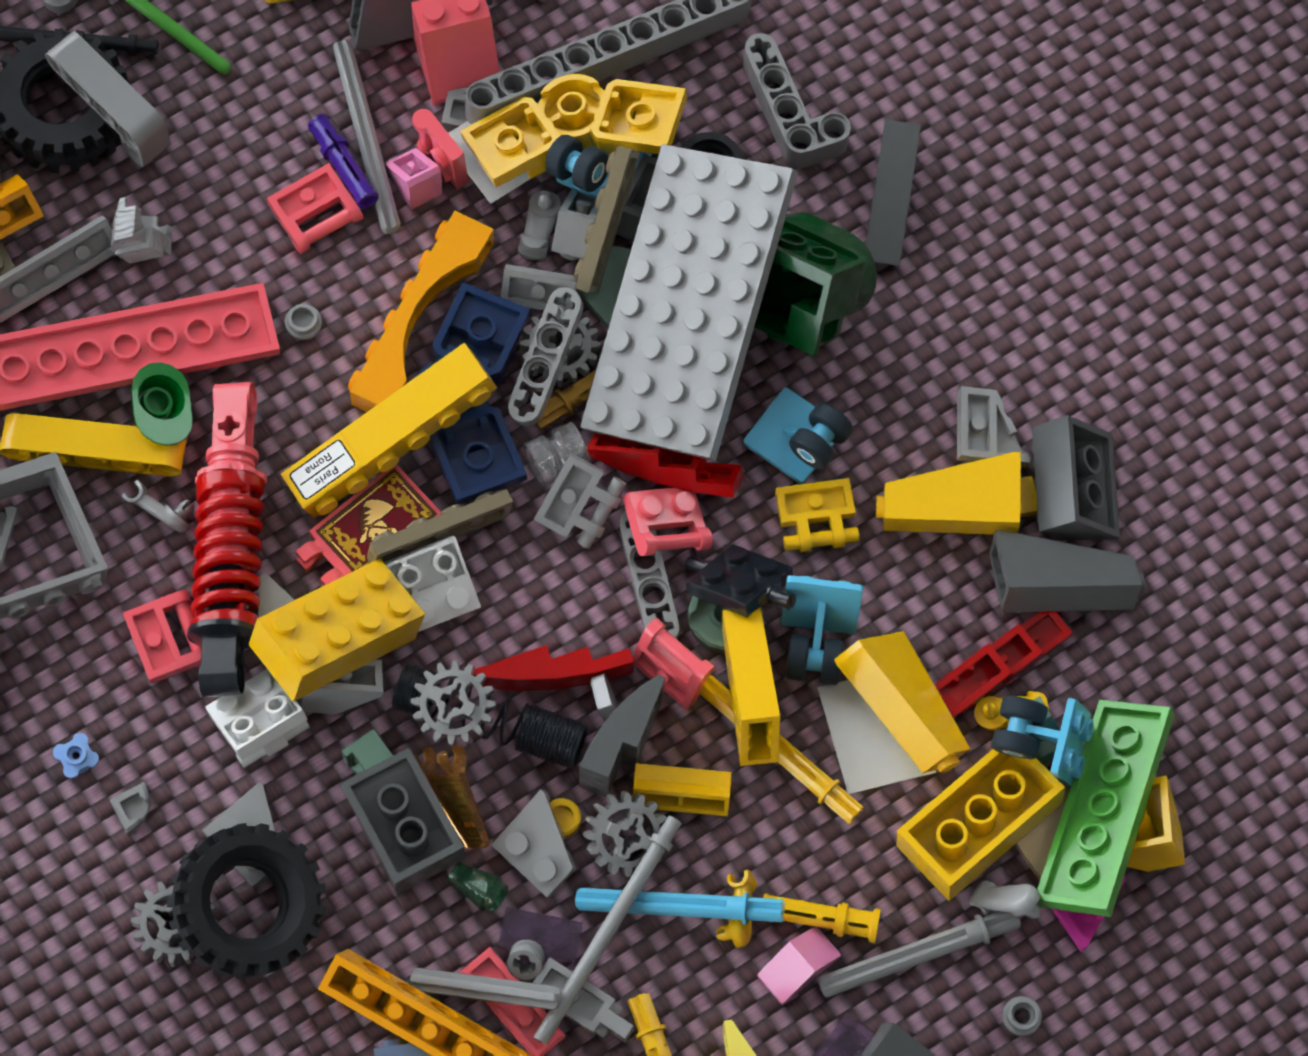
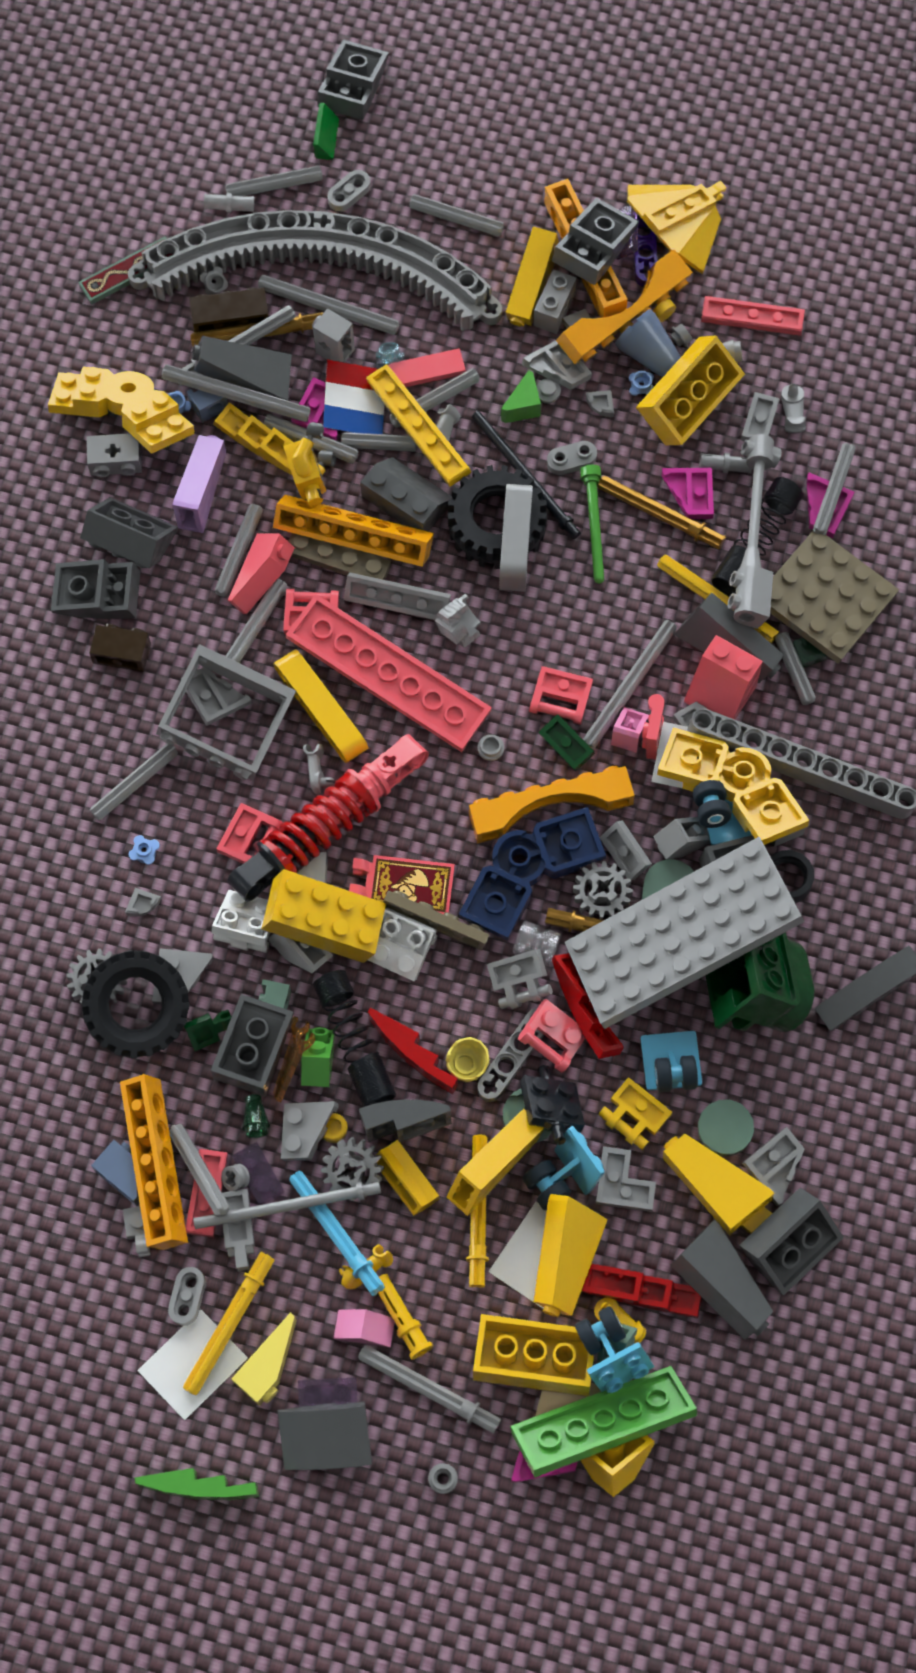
camera: 55 degrees right, 0 degrees up
green piece [131,362,192,446] -> none
yellow brick [281,343,498,518] -> none
dark purple pin [308,114,379,209] -> none
light grey gear [411,660,497,747] -> none
light grey beam [508,287,583,427] -> none
light grey piece [518,190,561,260] -> none
dark tan plate [574,146,641,293] -> none
light grey tile [590,673,618,721] -> none
coral plate [632,617,715,710] -> none
light grey beam [743,33,851,169] -> none
light grey piece [969,881,1041,919] -> none
none -> dark green plate [184,1010,232,1051]
none -> bright green slope [301,1027,335,1087]
none -> light yellow hair [445,1037,490,1082]
none -> dark green plate [538,714,595,772]
none -> light grey plate [596,1146,656,1212]
none -> sand green tile [697,1100,754,1156]

